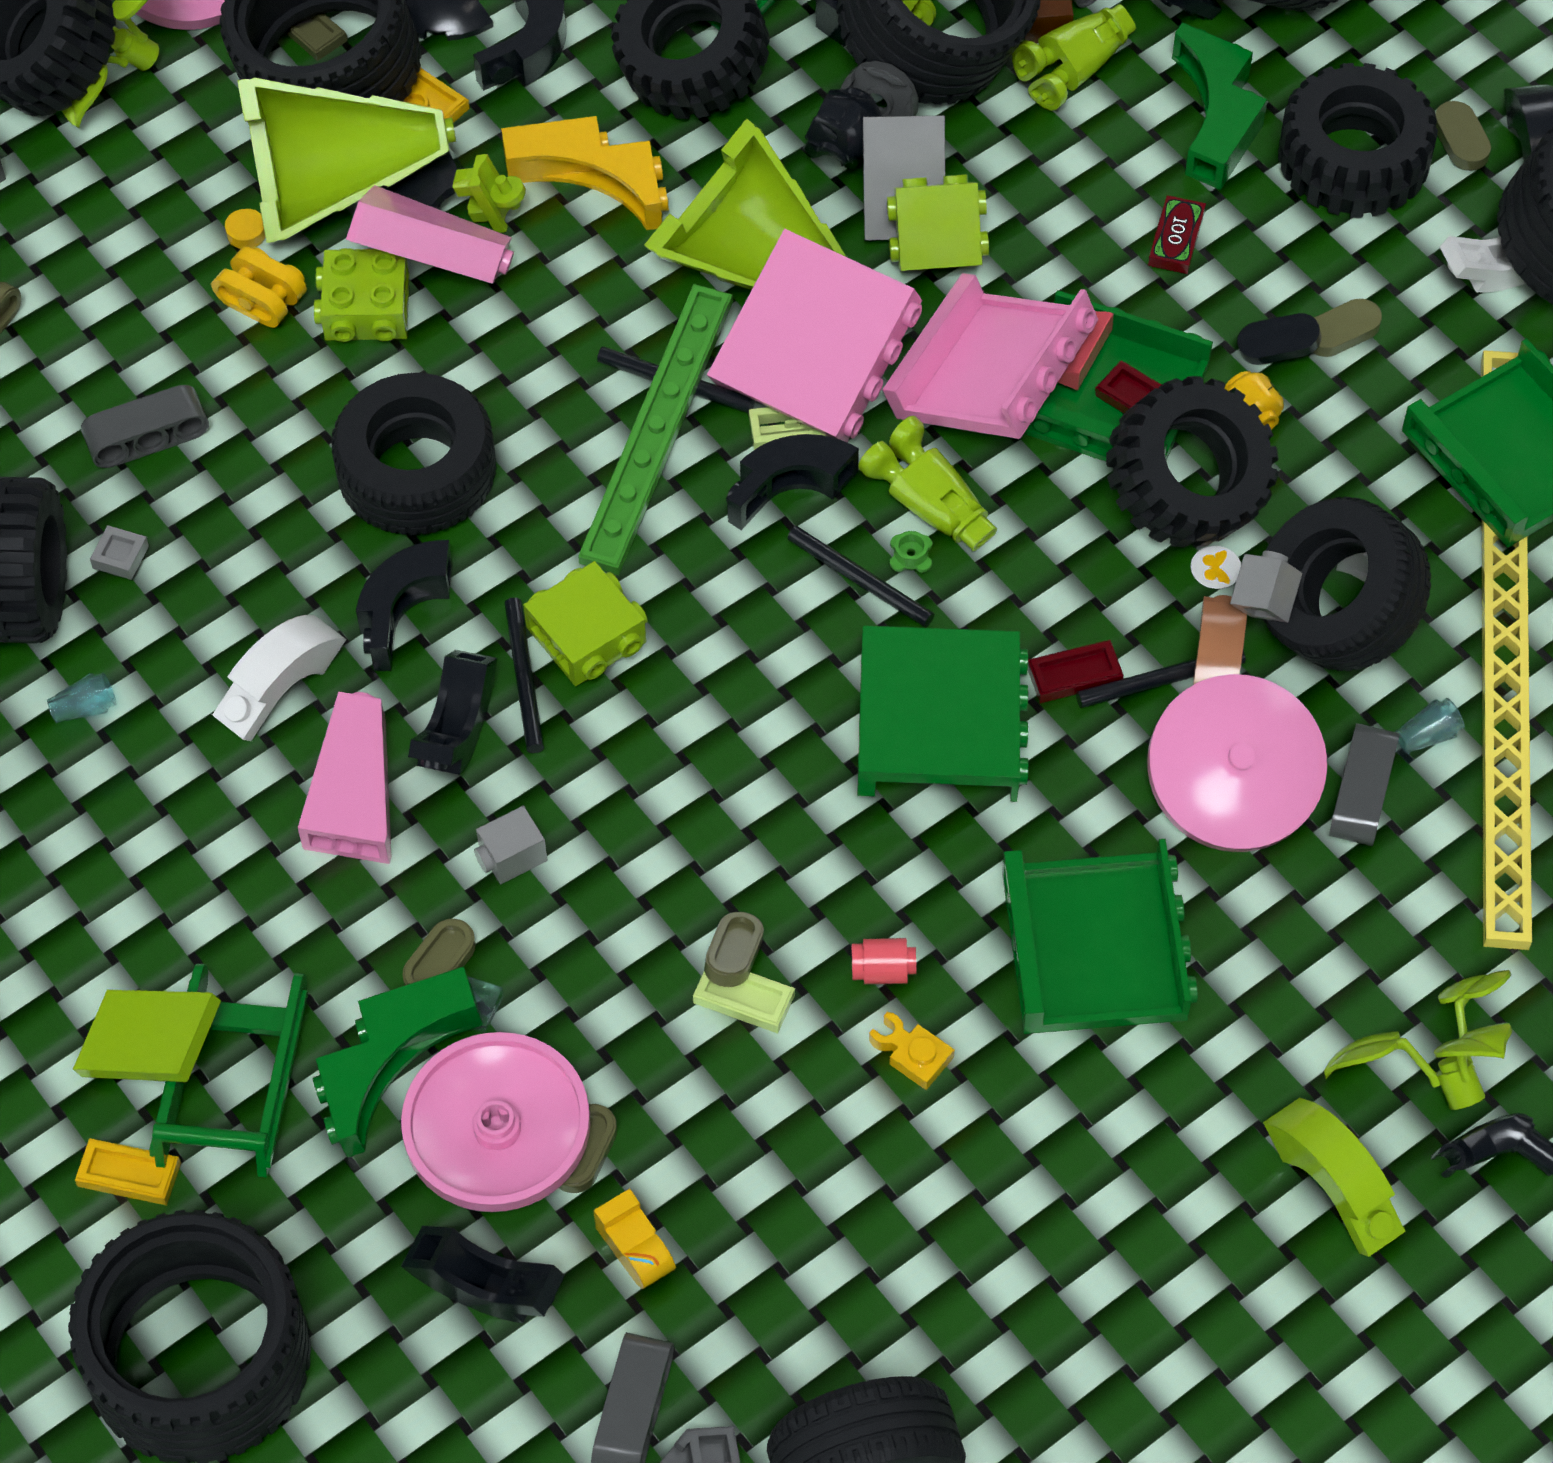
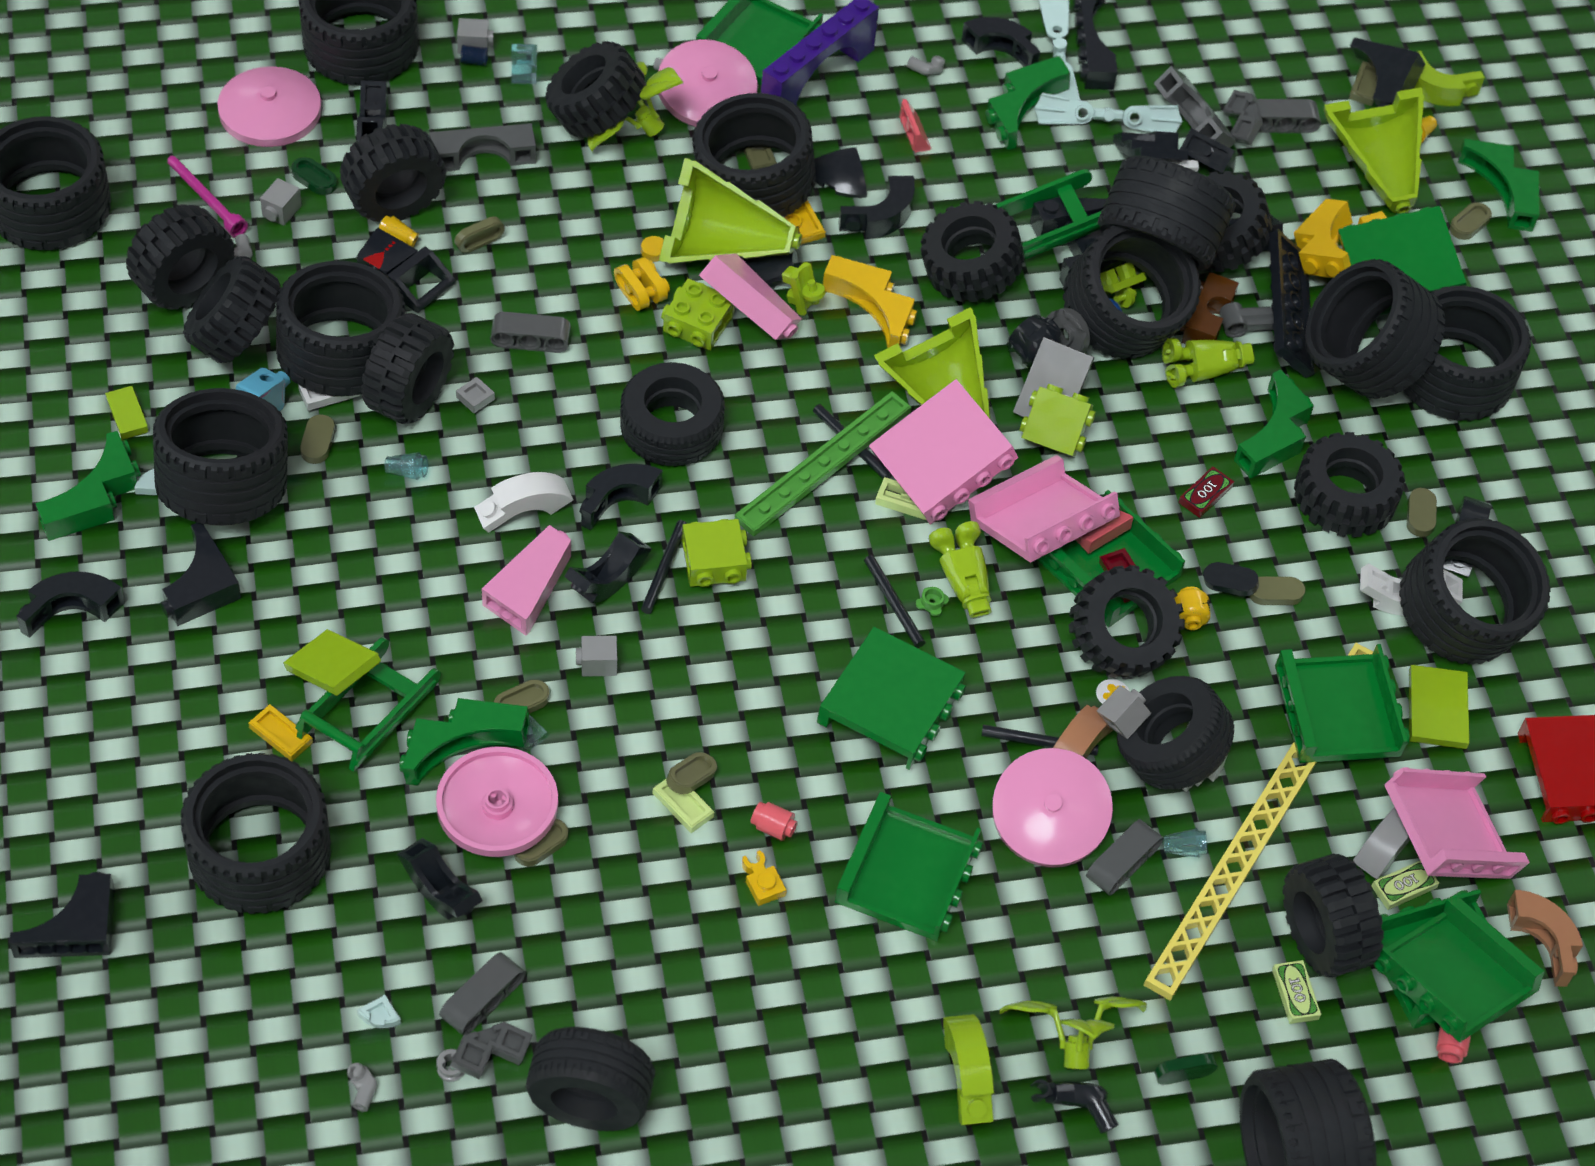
camera: 20 degrees right, 5 degrees down
yellow leg [593,1188,676,1289] -> none
black arch [726,434,859,531] -> none
dark red tile [1027,640,1124,703] -> none

